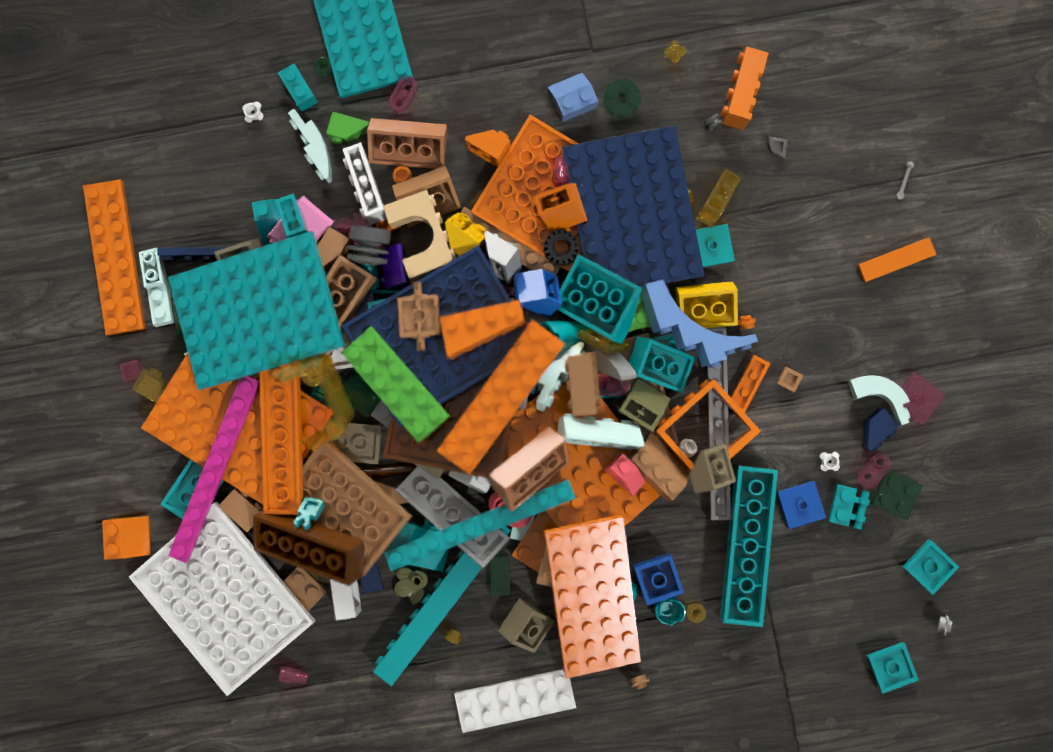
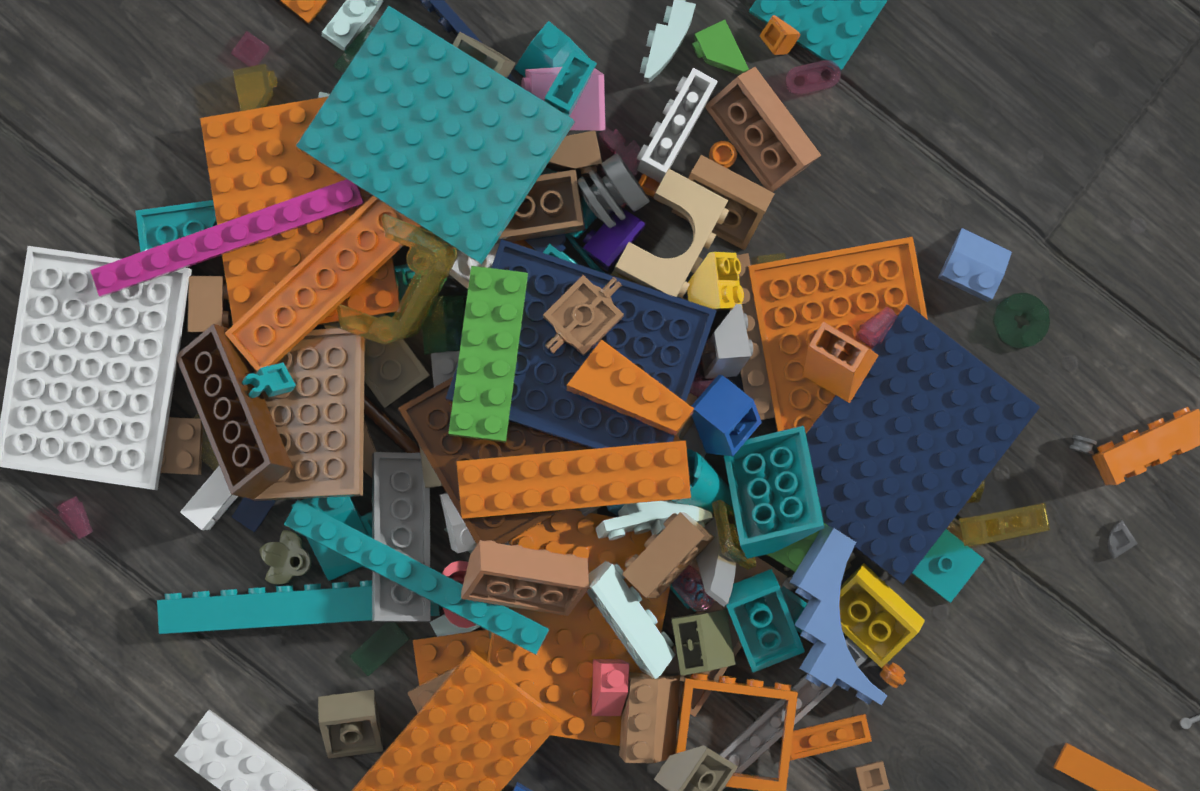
camera: 45 degrees right, 0 degrees up
orange slope [102,516,151,560] -> none
clear yellow plate [444,629,463,646] -> none
orange slope [465,130,510,168] -> none
black tyre [544,229,579,266] -> none
clear yellow plate [664,40,687,63] -> none
white plate [679,439,697,458] -> none
none -> orange slope [760,15,801,55]

